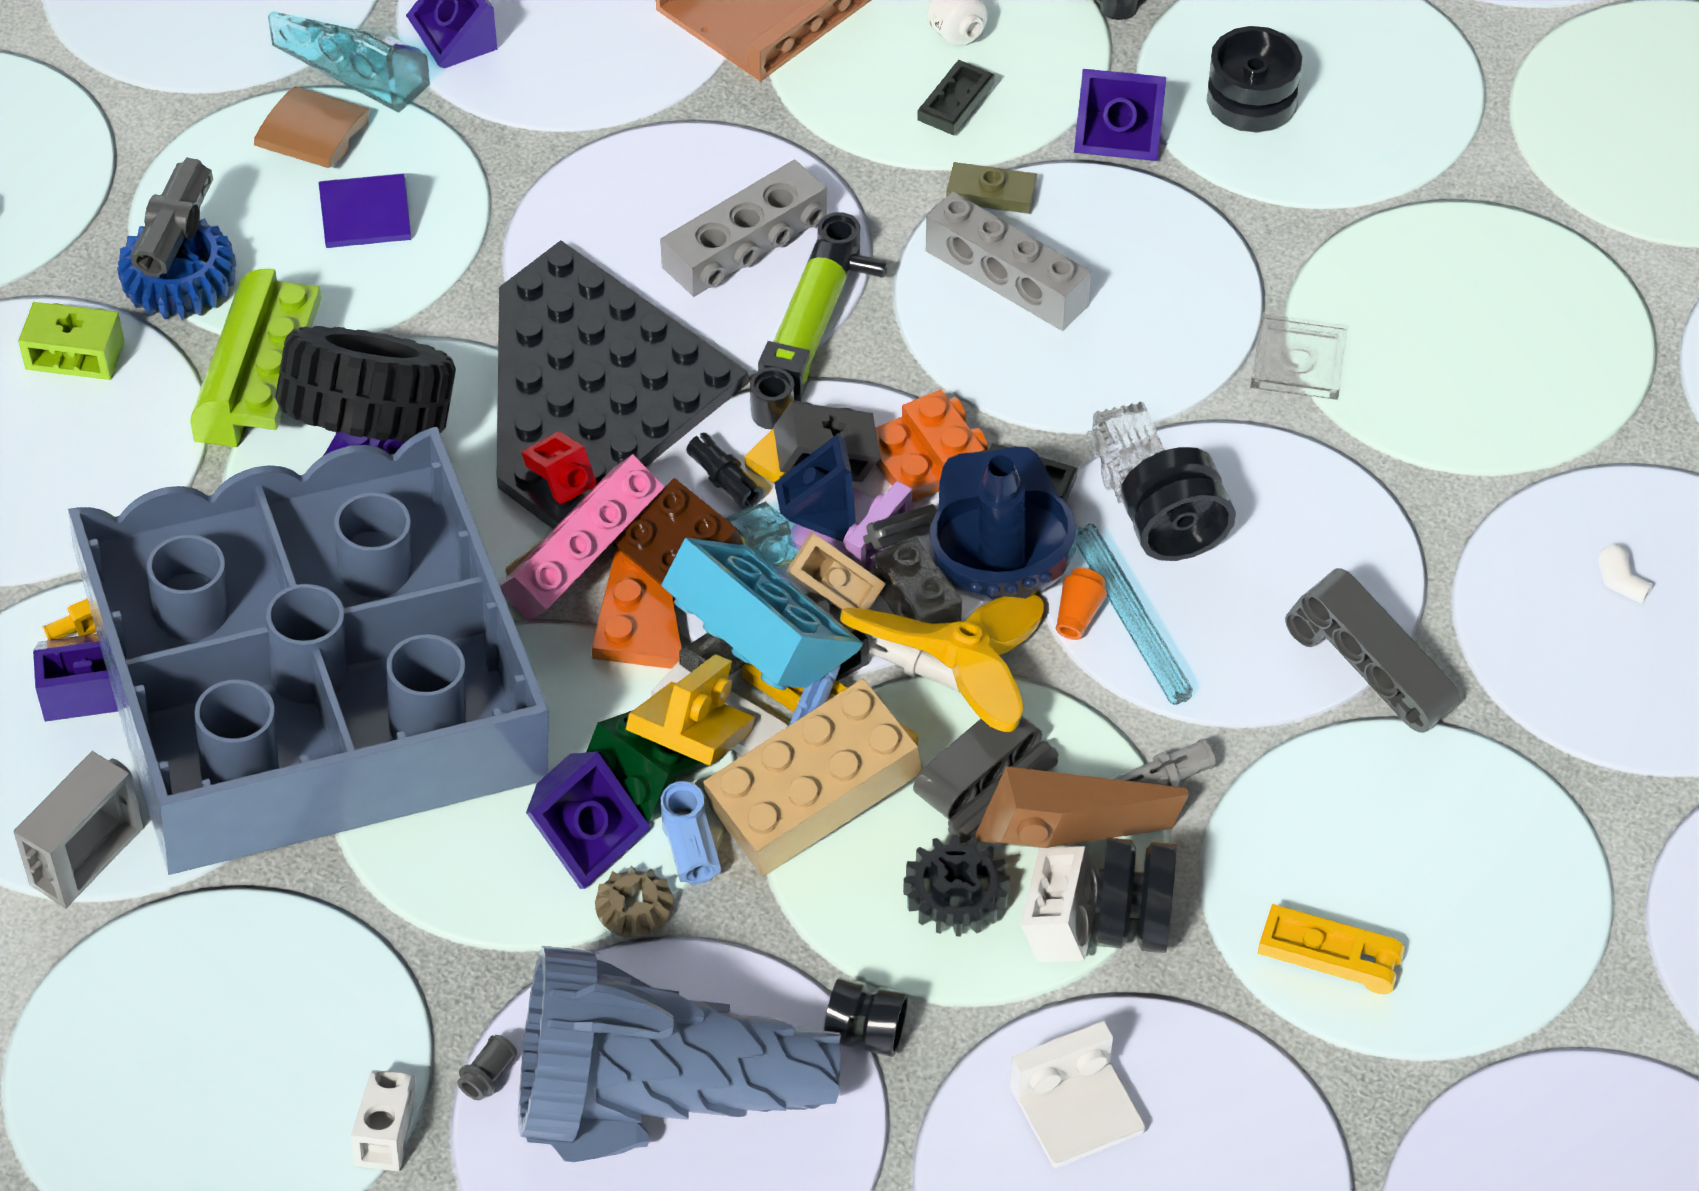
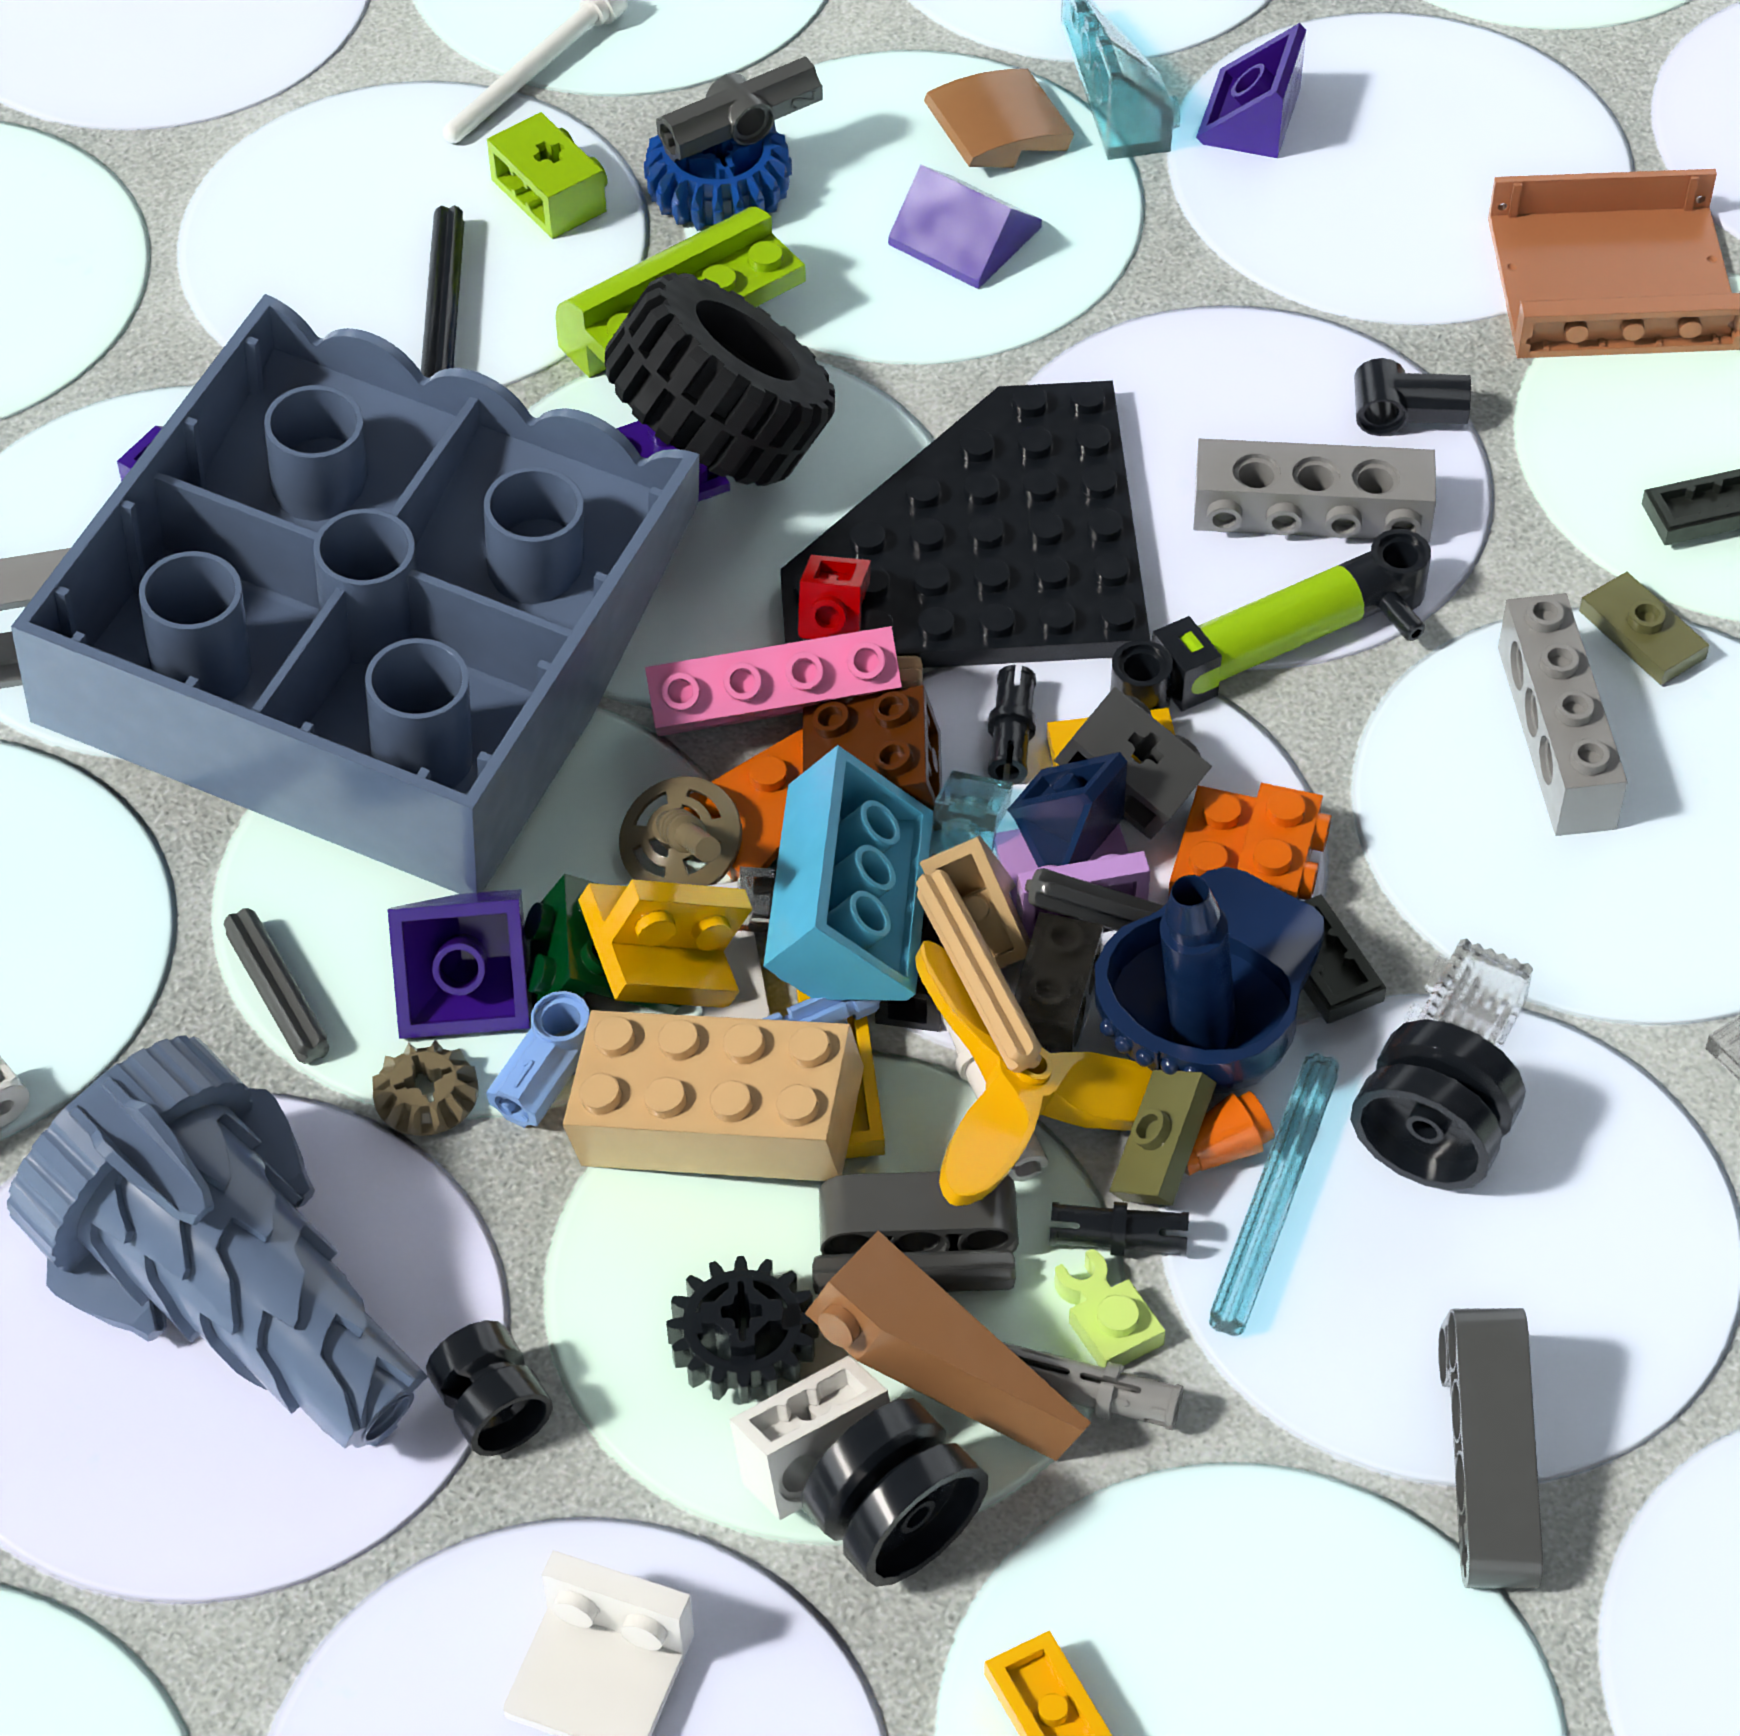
camera: 45 degrees right, 0 degrees up
none -> dark grey axle [223,908,330,1064]
none -> black axle [421,205,465,378]
none -> dark tan dish [619,776,742,886]
none -> tan axle [916,870,1042,1073]
none -> black pin [1049,1202,1189,1256]
none -> yellowish green plate [1054,1249,1166,1367]
none -> olive plate [1109,1069,1216,1206]
none -> black piece [1354,358,1471,436]

